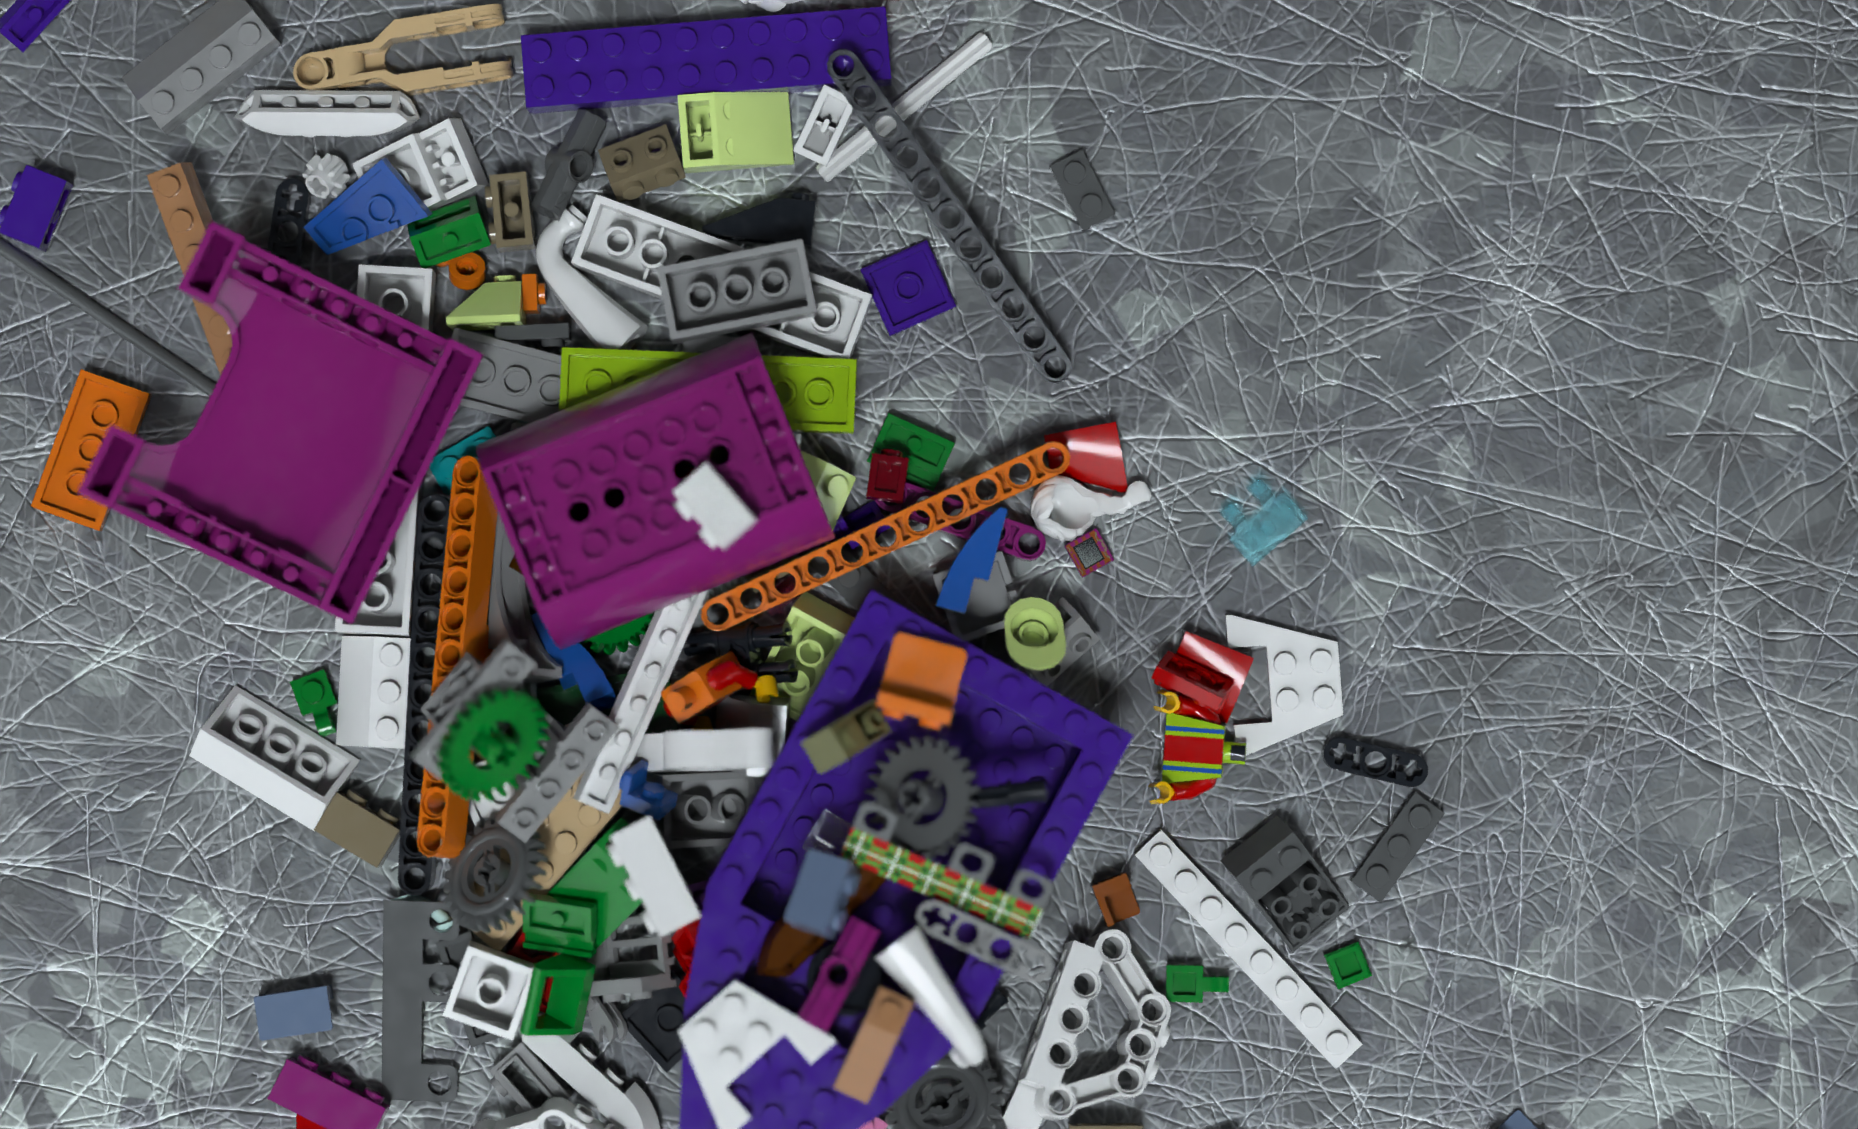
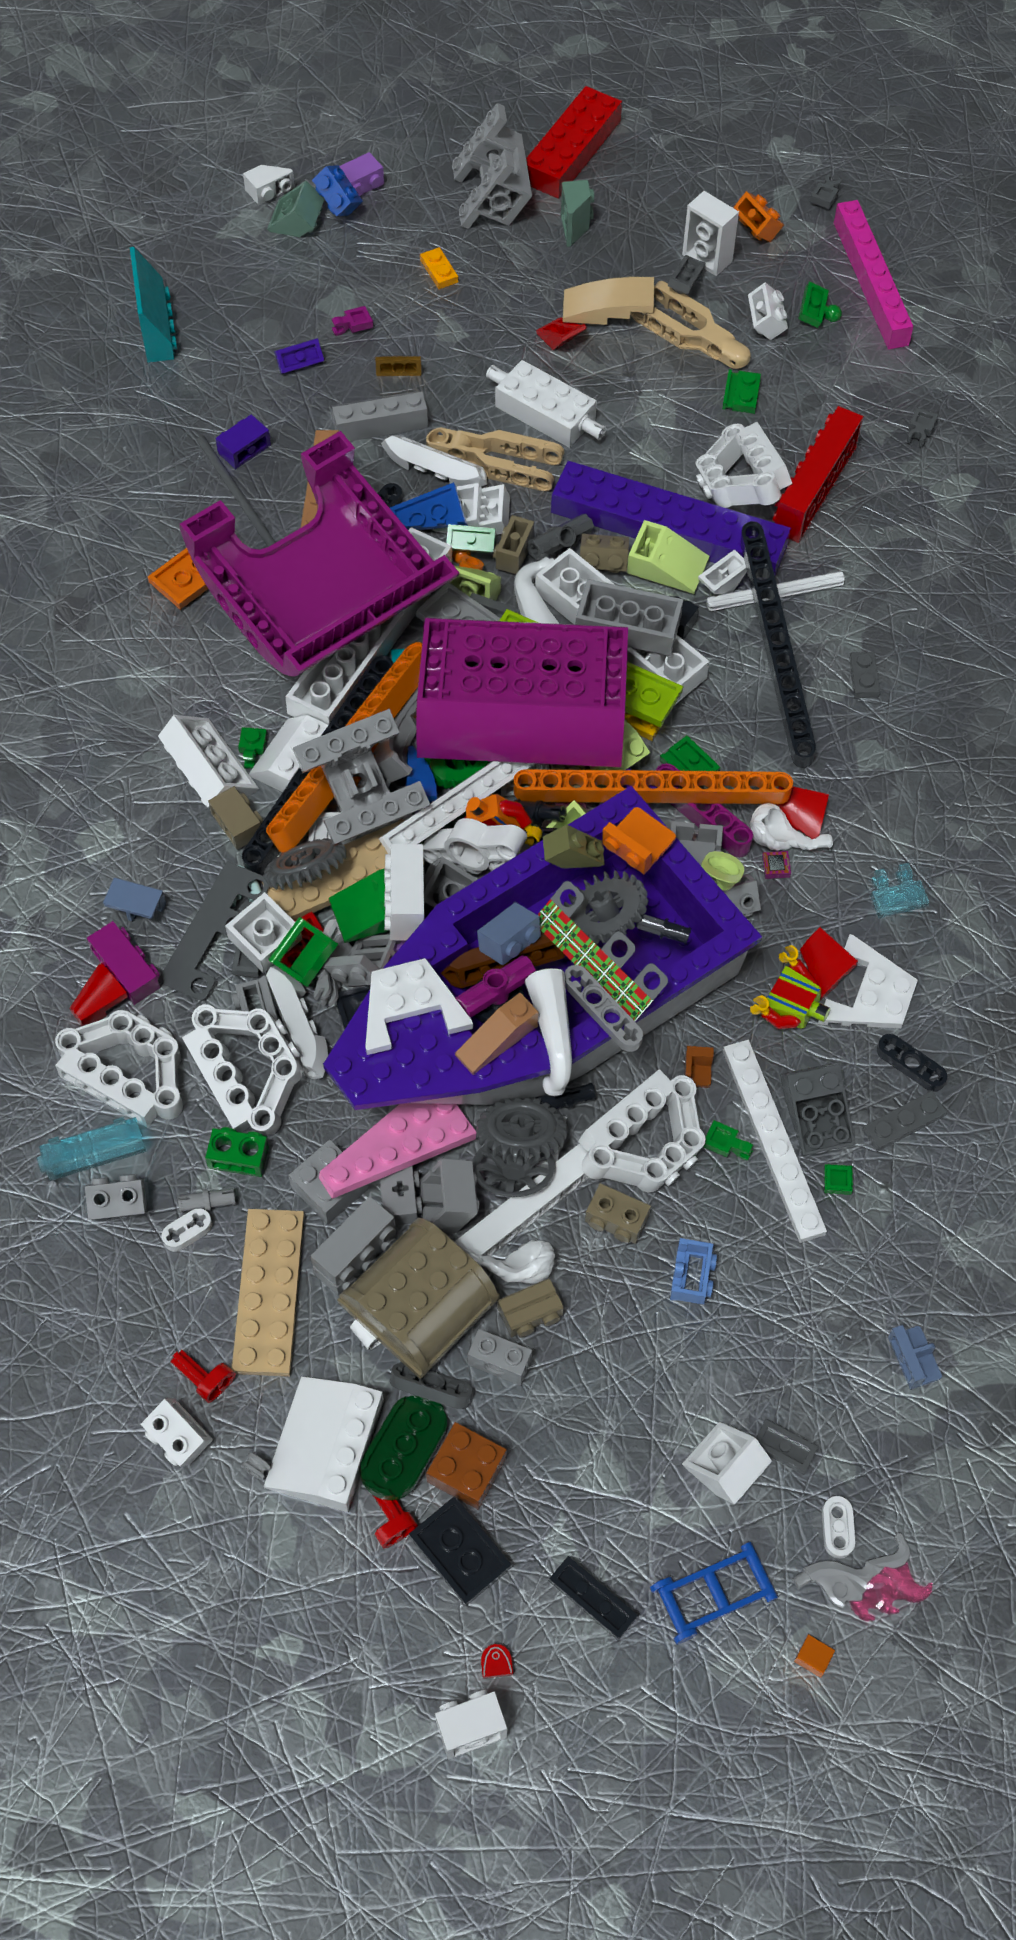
camera: 25 degrees right, 25 degrees down
white gear [302,153,351,199] -> none
green gear [437,688,550,802] -> none
orange plate [522,274,547,314] -> none
green plate [522,893,597,958] -> none
blue bracket [619,760,678,820] -> none
white brick [673,462,759,551] -> none
dark purple tile [860,240,956,337] -> none
dark red bracket [866,449,909,504] -> none
blue slope [936,507,1007,614] -> none
red bracket [1151,650,1234,714] -> none

